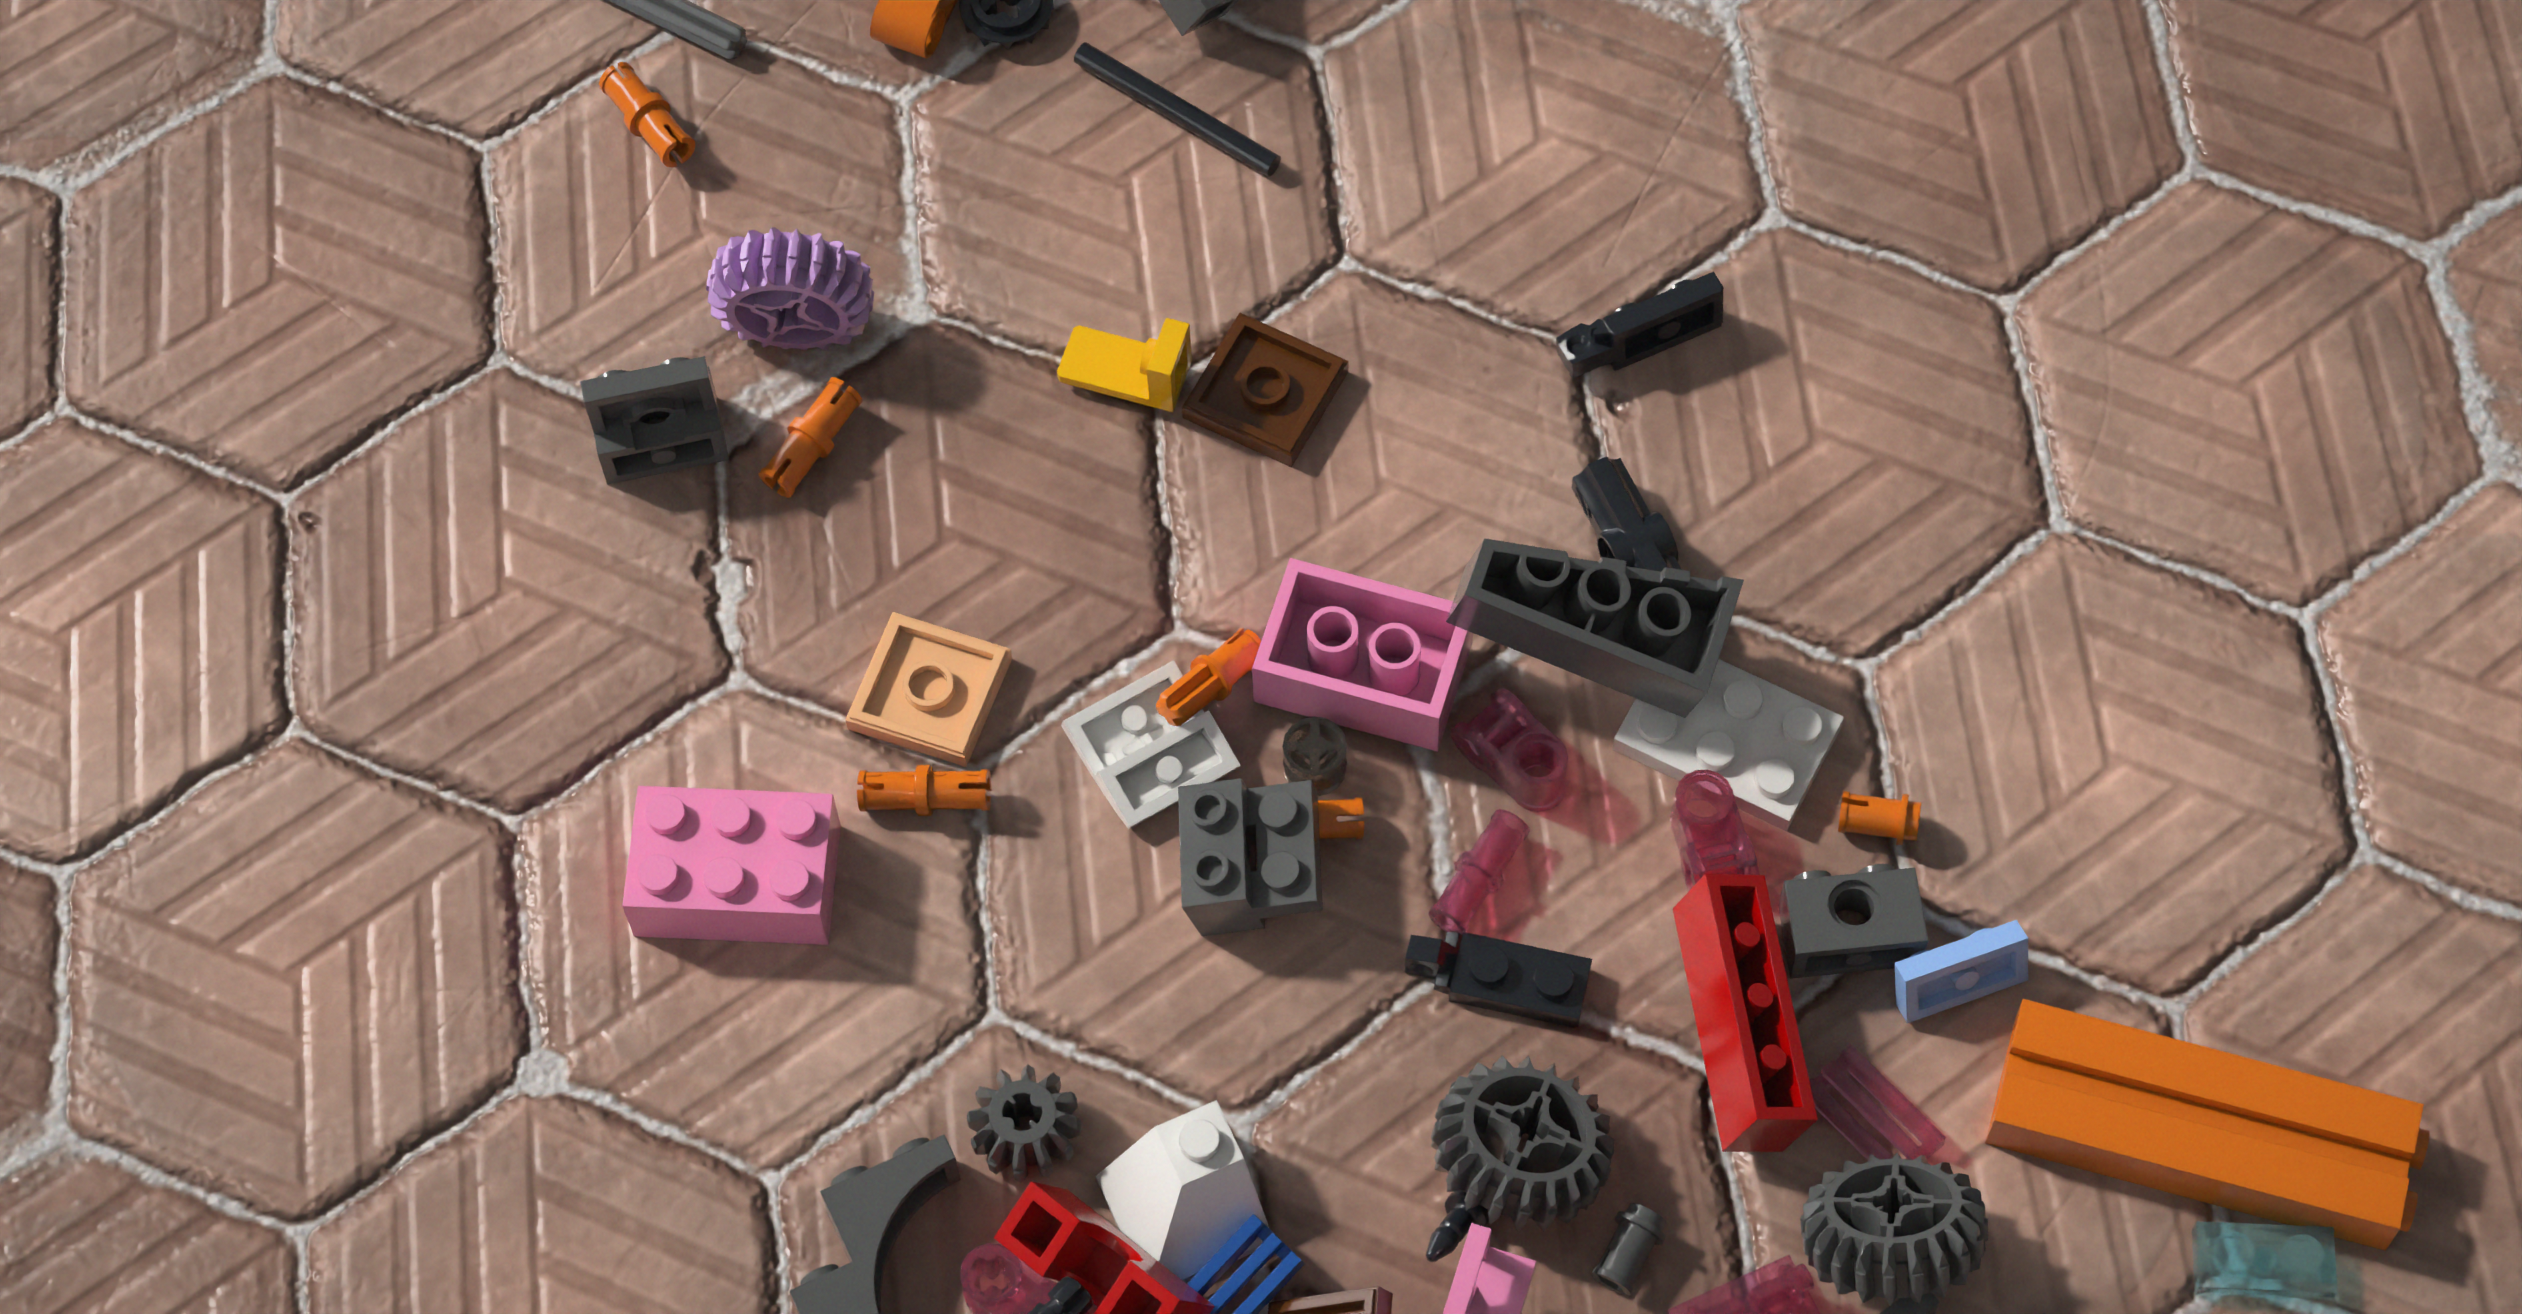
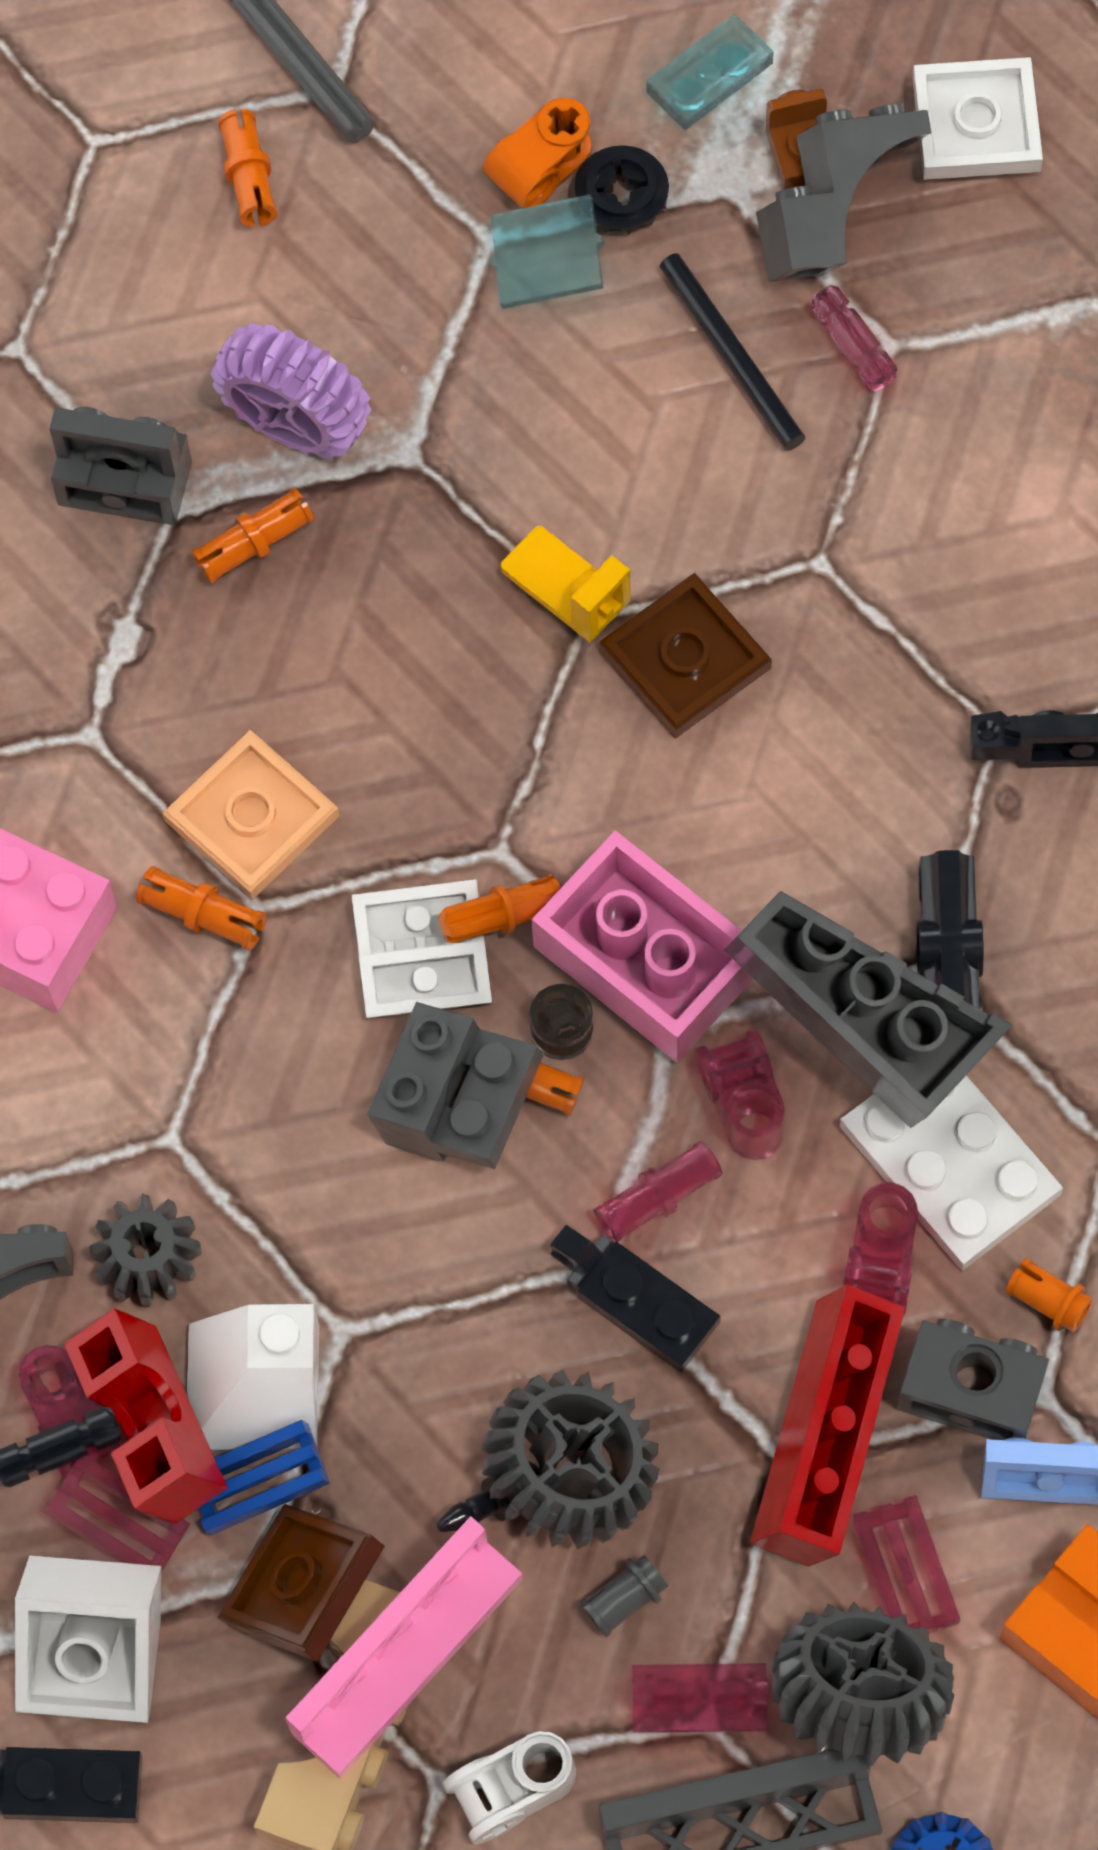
camera: 25 degrees right, 5 degrees up
none -> clear light blue piece [489,194,604,309]
none -> clear pink axle [811,285,897,391]

